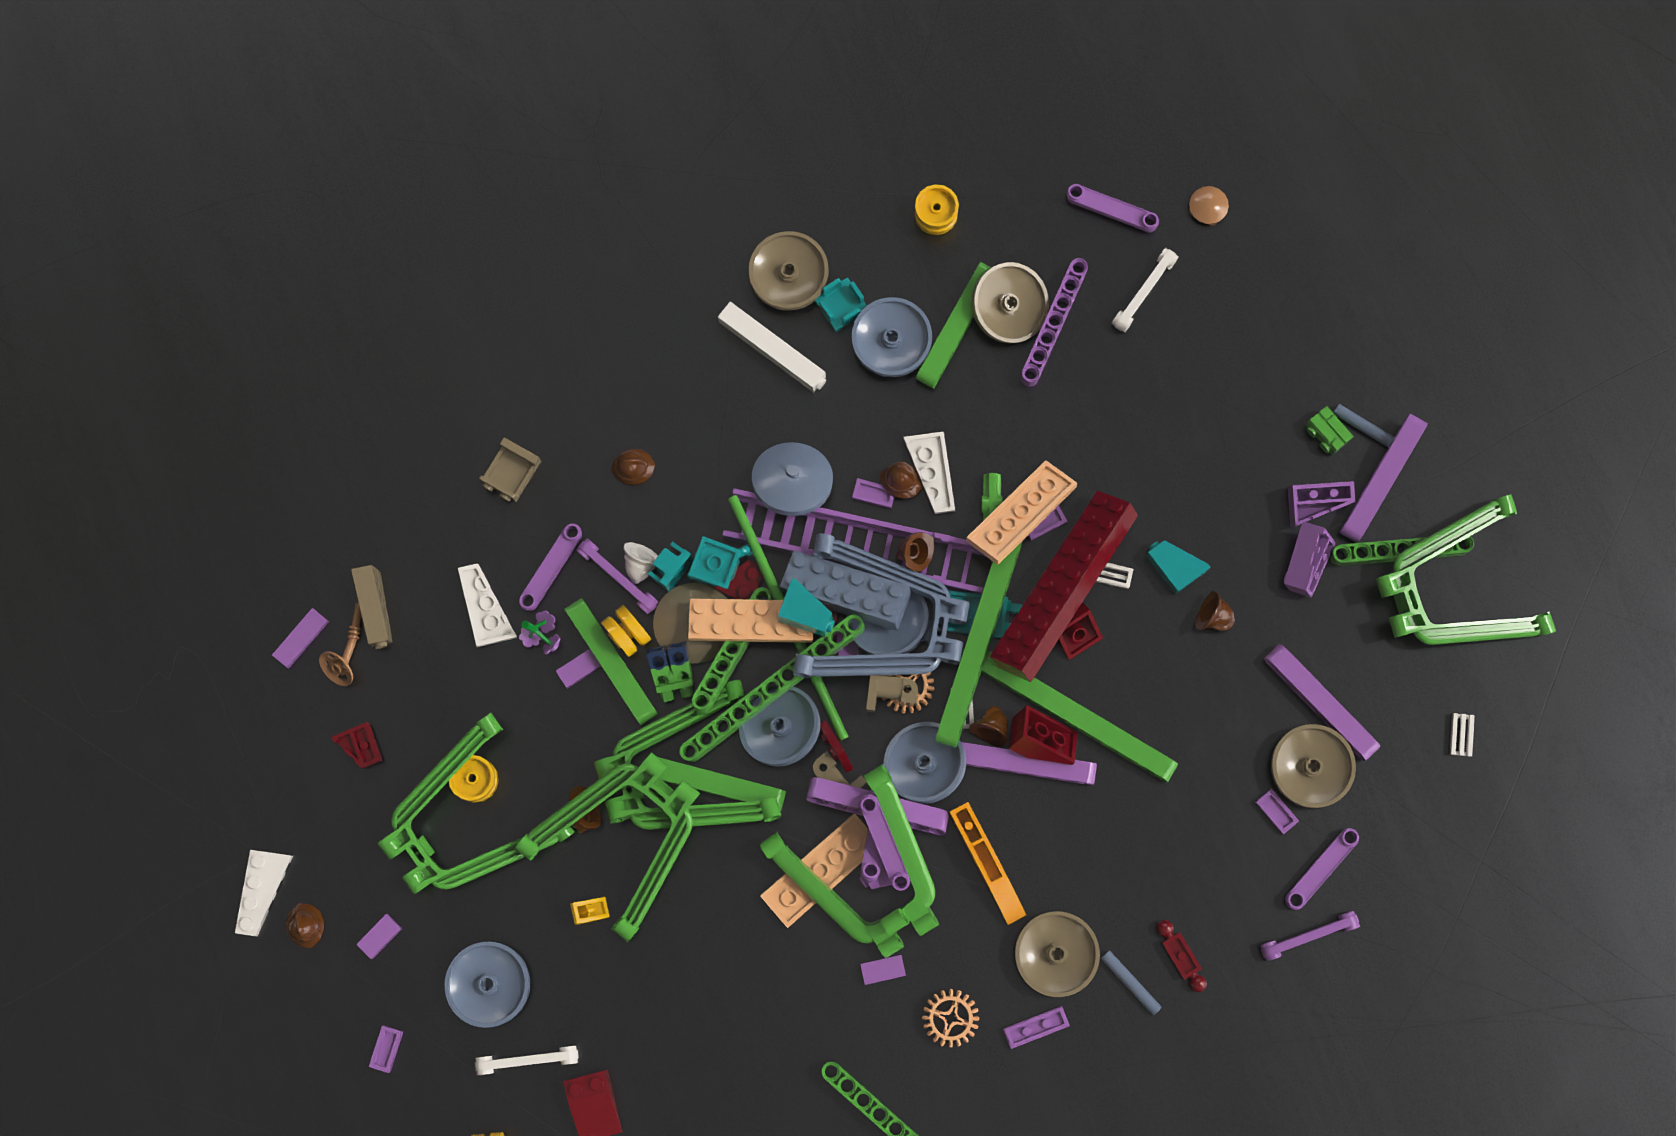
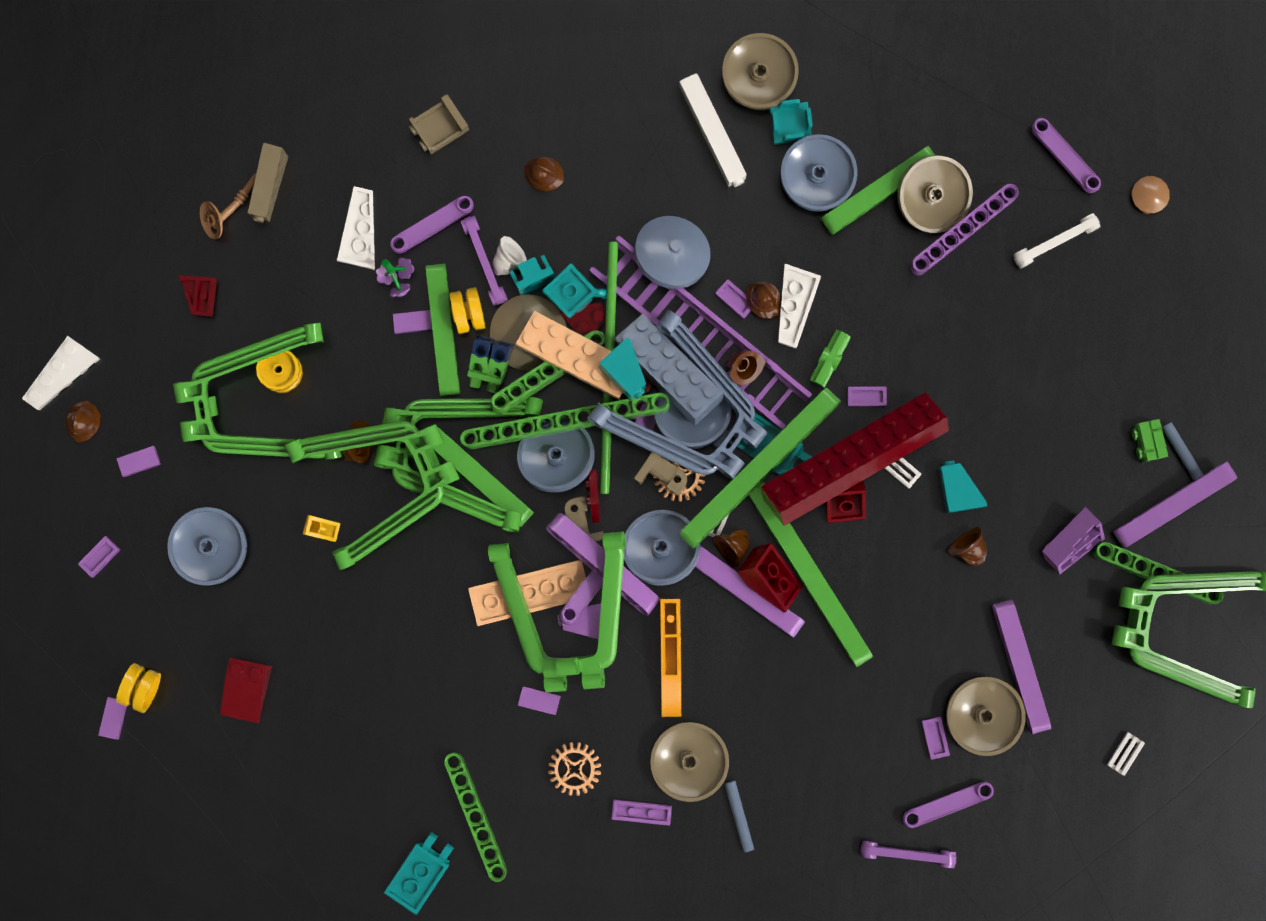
camera: 20 degrees right, 5 degrees up
medium lavender tile [272,608,329,668] -> none
white piece [475,1046,578,1075] -> none
medium lavender piece [860,793,910,891] -> none
yellow wheel [914,184,959,235] -> none
light nougat plate [966,461,1077,565] -> none
dark red plate [1157,920,1207,992] -> none
medium lavender wedge [1288,481,1355,527] -> none

